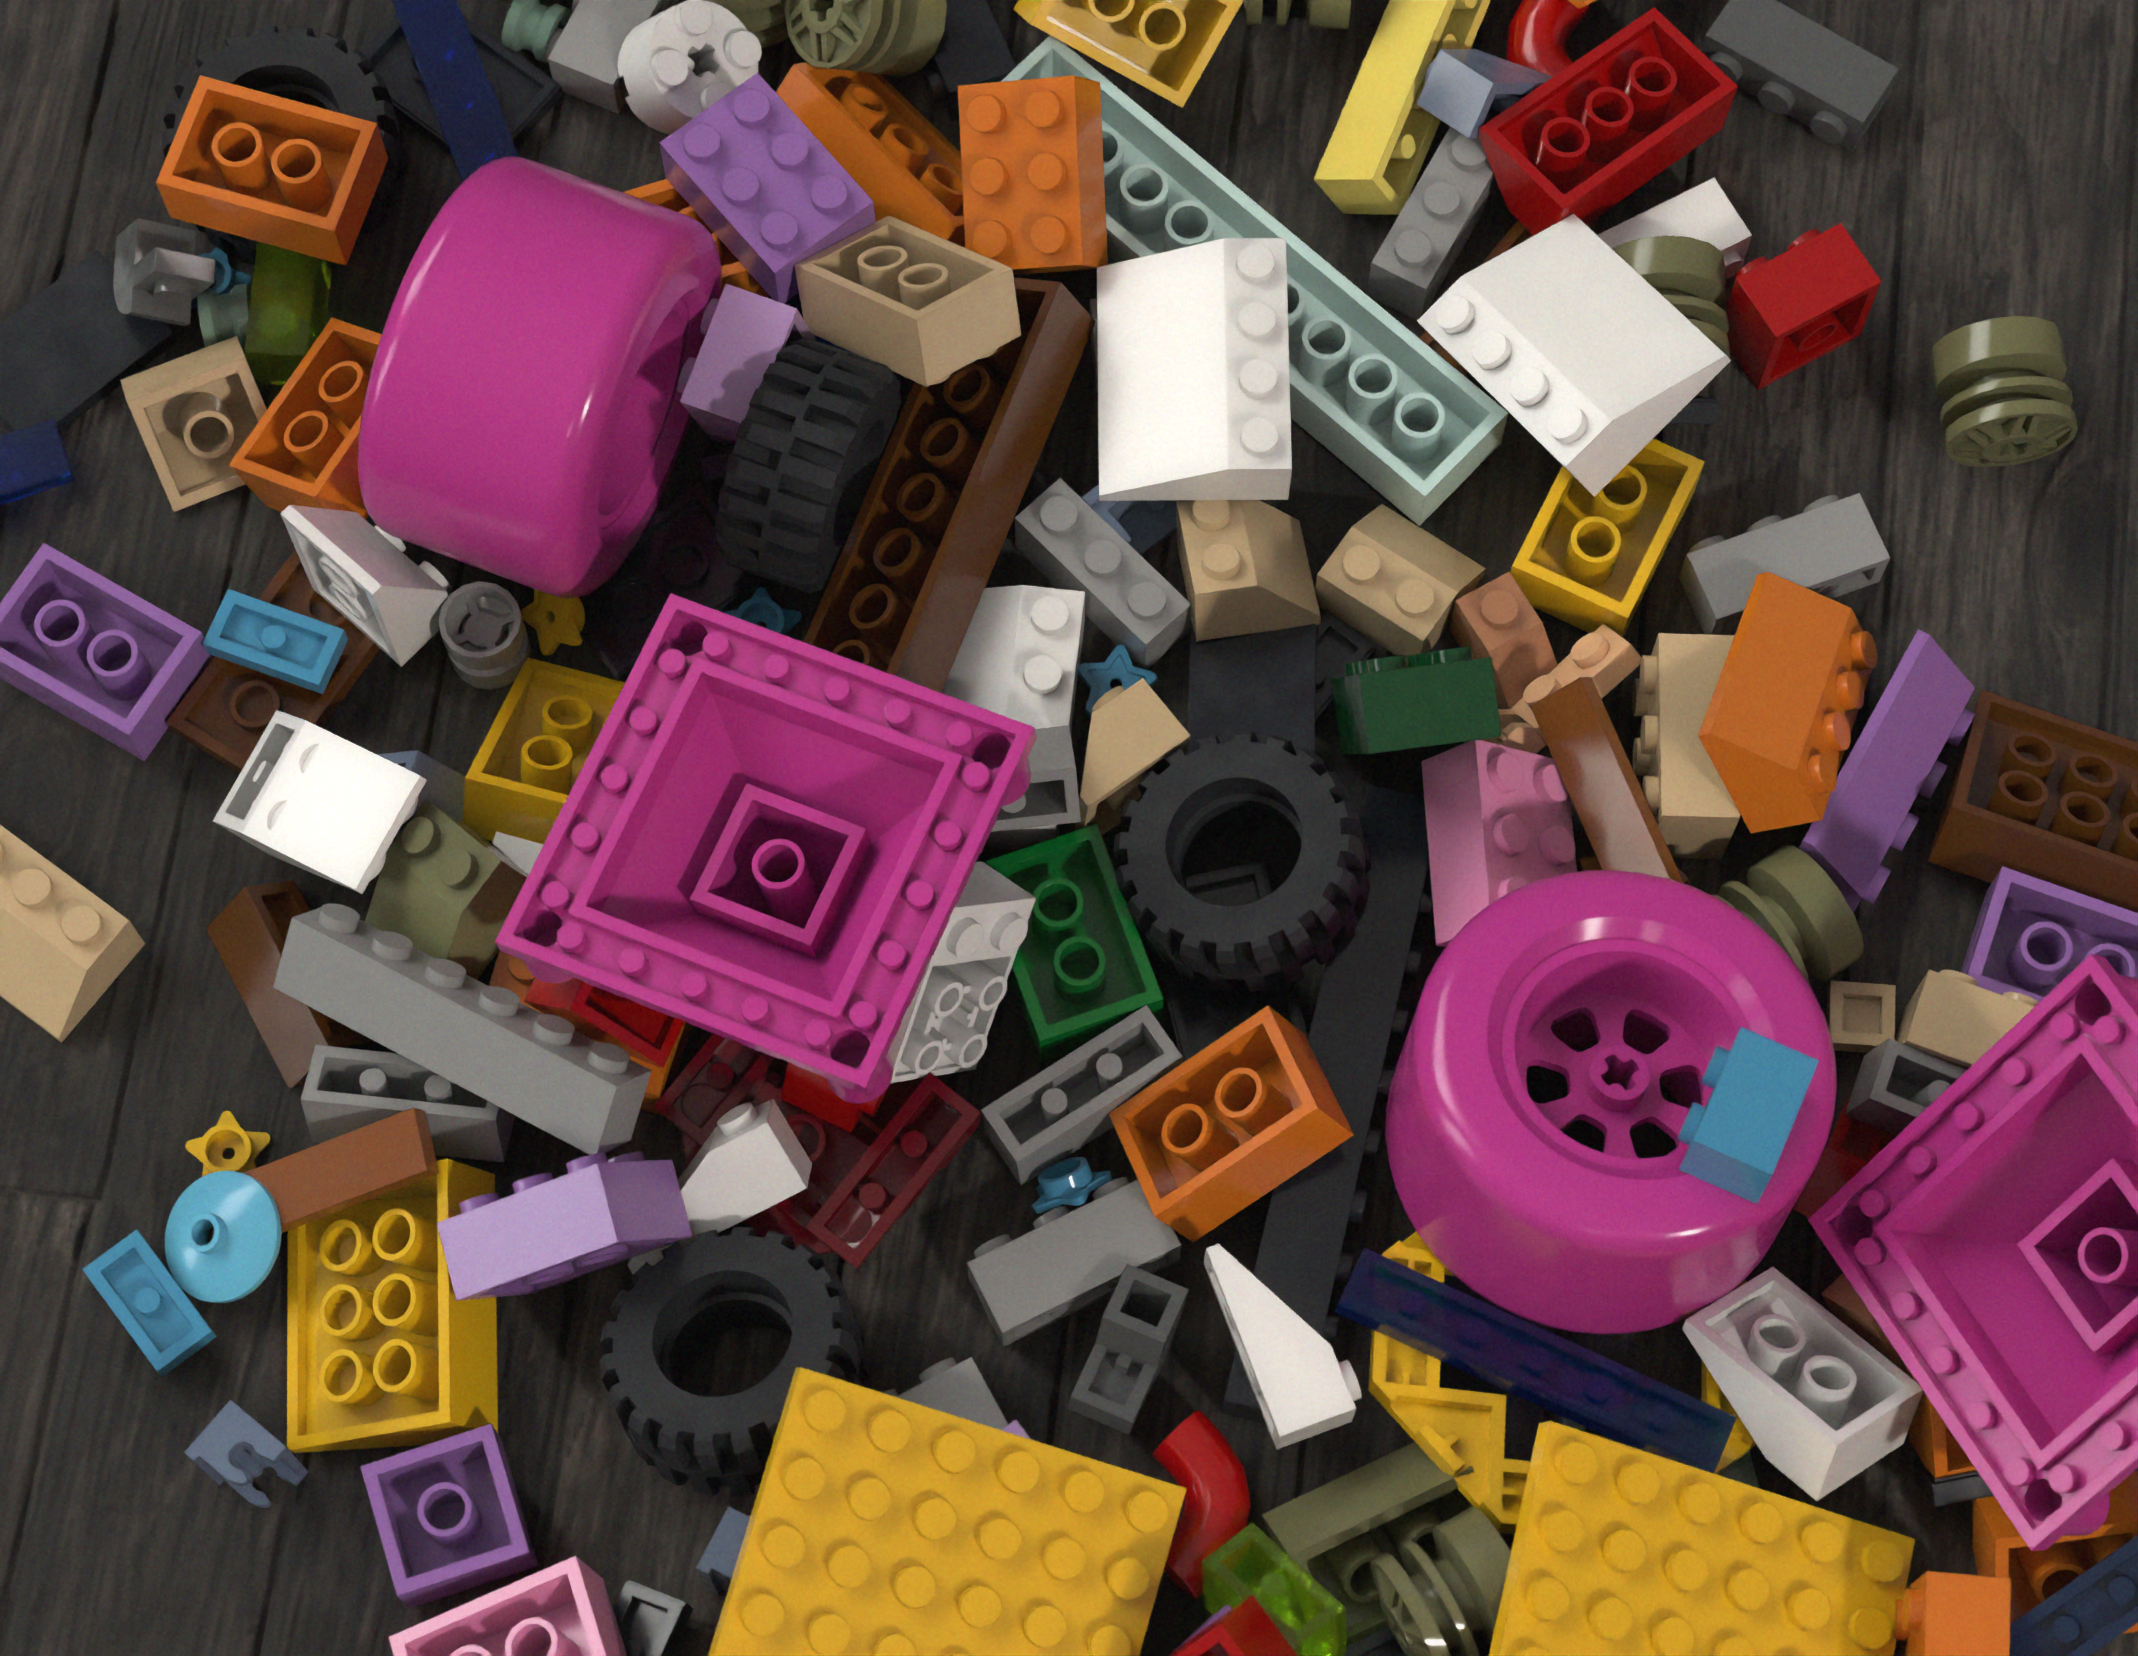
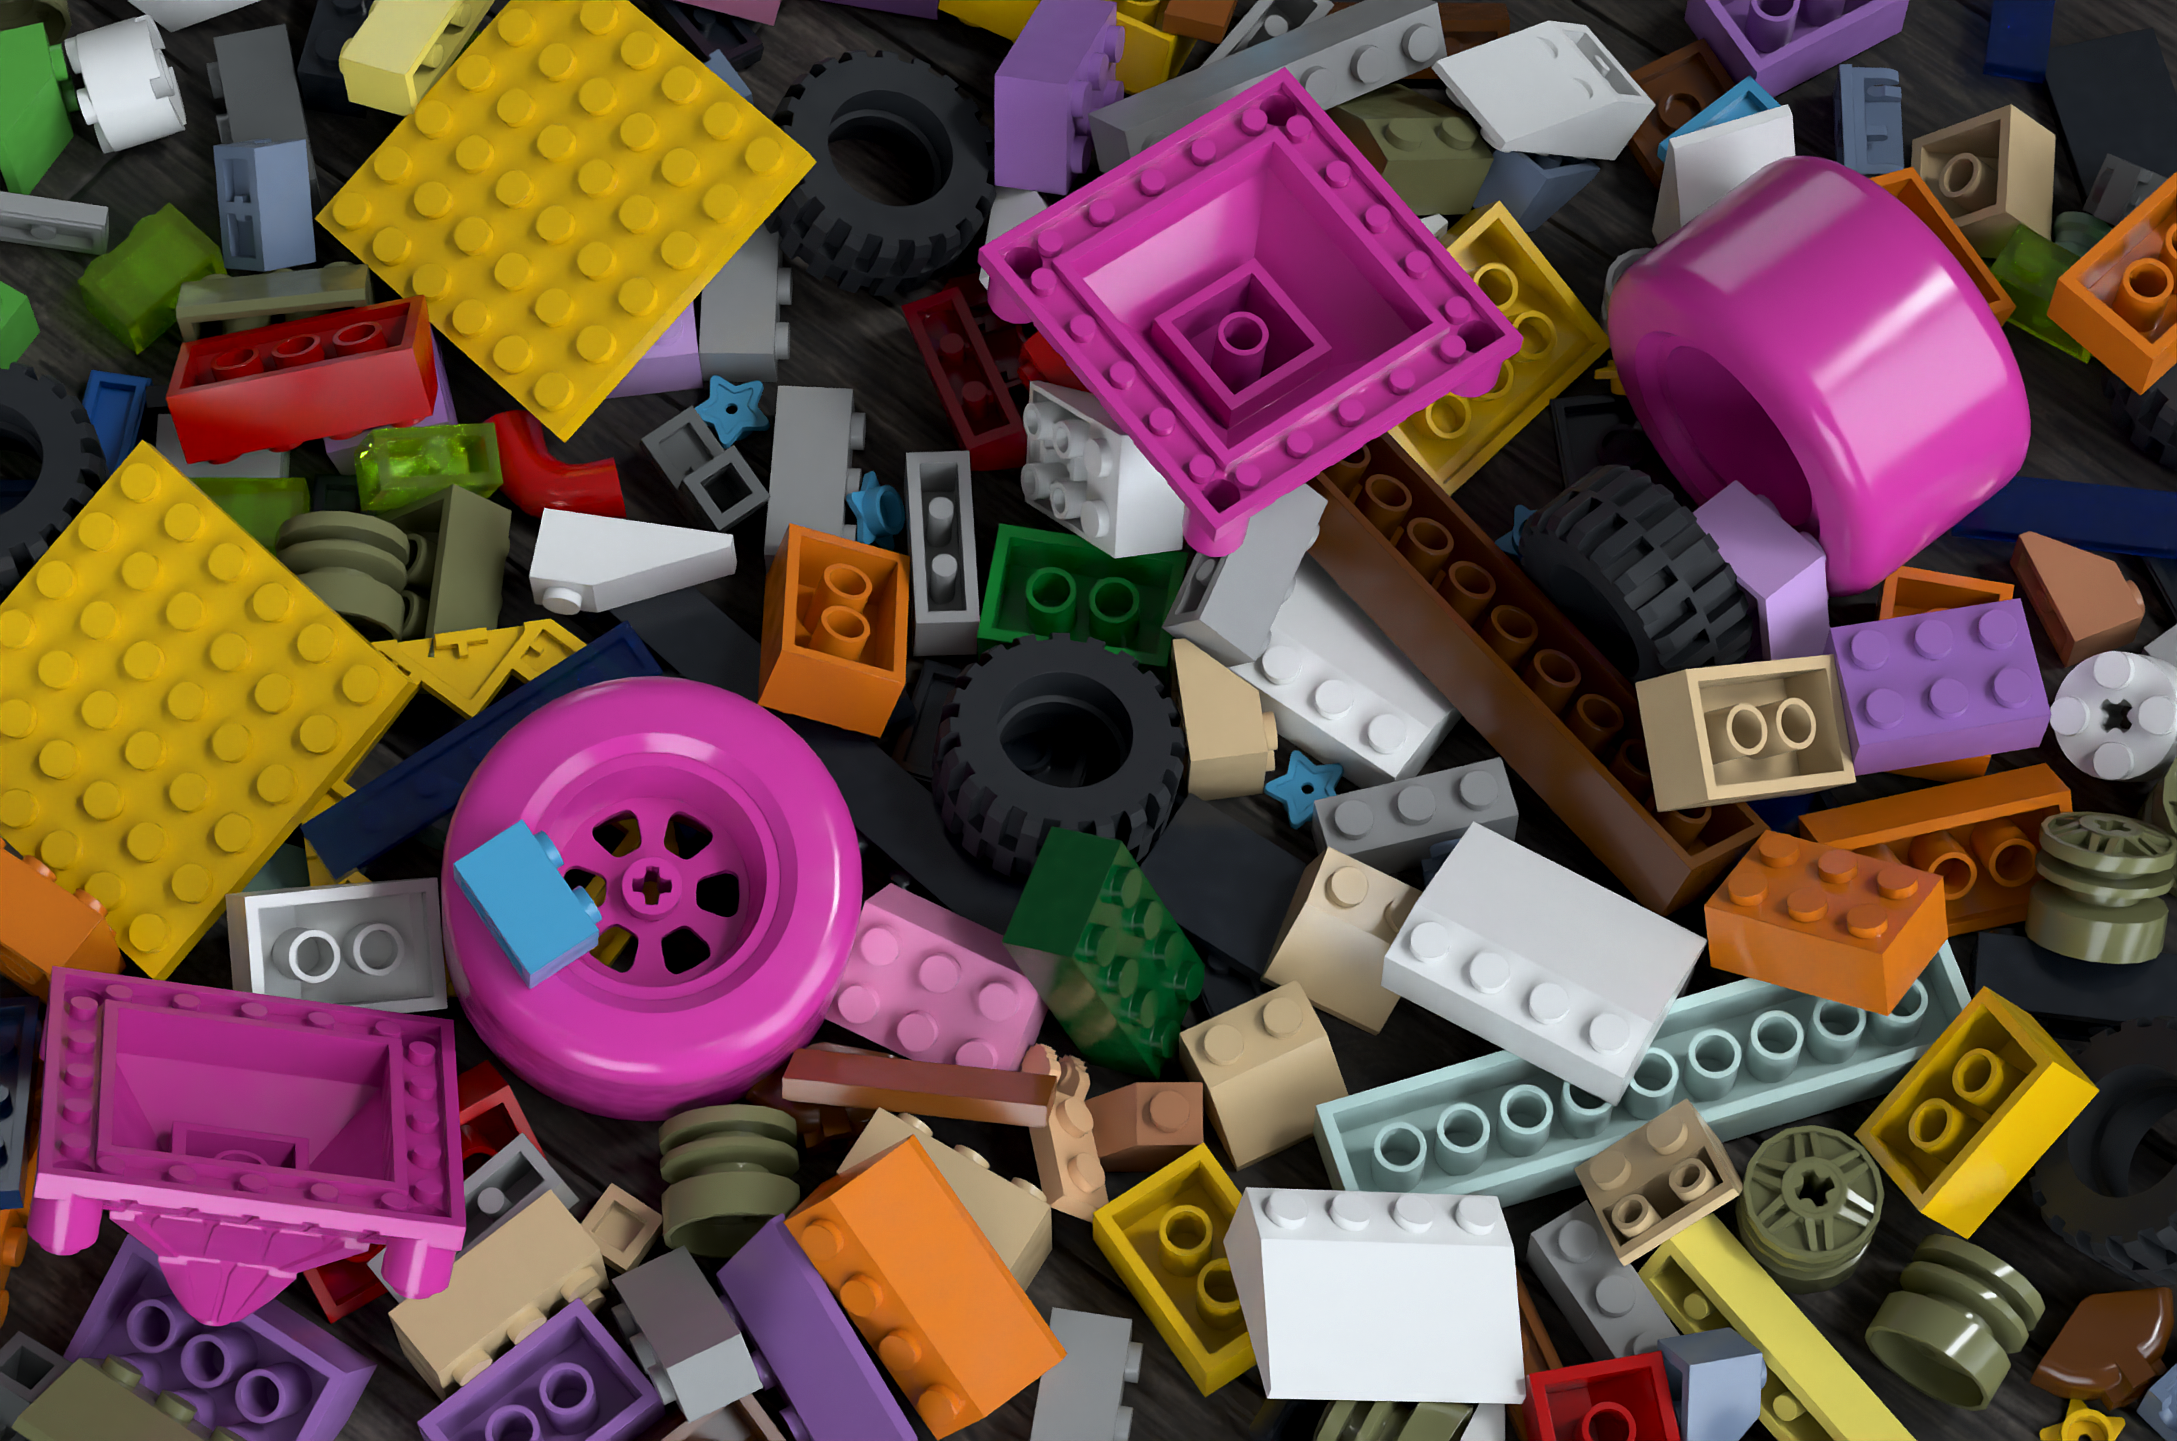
camera: 120 degrees right, 5 degrees down
none -> light grey brick [611,1245,763,1423]
none -> dark azure plate [695,375,770,449]
none -> tan slope [1574,1098,1743,1267]
none -> olive wheel [1731,1125,1884,1295]
none -> sand blue hinge [1833,64,1904,178]
none -> nougat slope [2010,531,2145,668]

